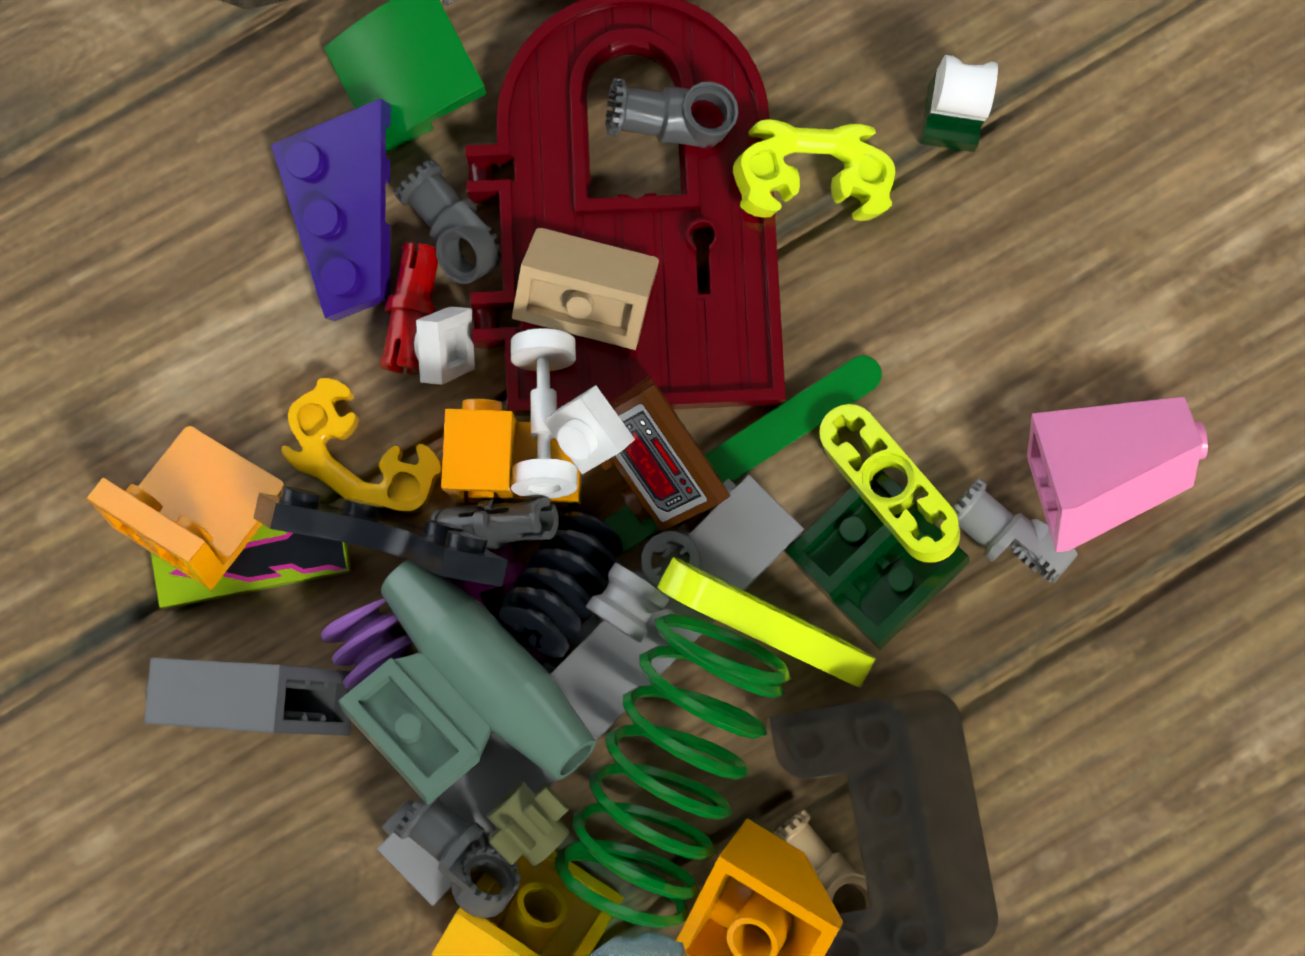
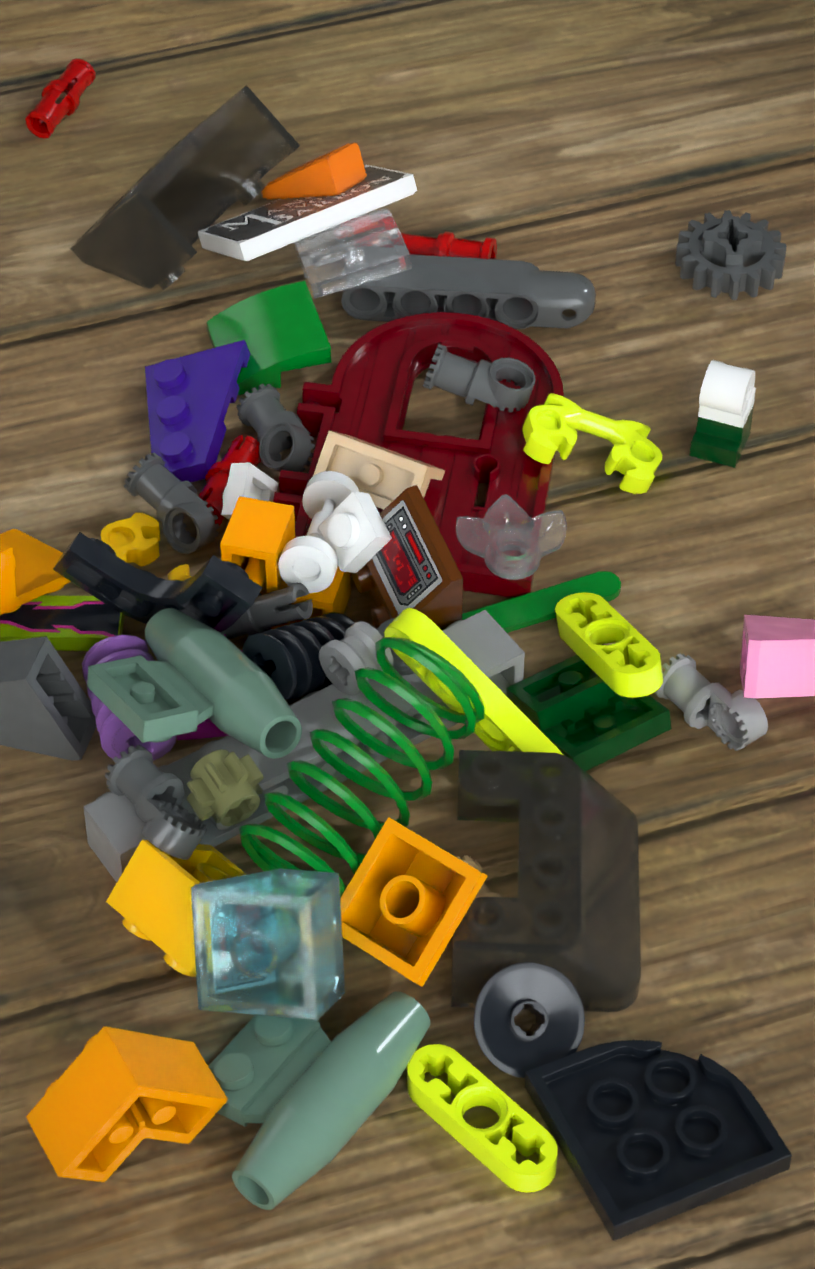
camera: 10 degrees right, 35 degrees down
none -> dark grey connector [124,452,220,554]
none -> clear plate [456,494,567,580]

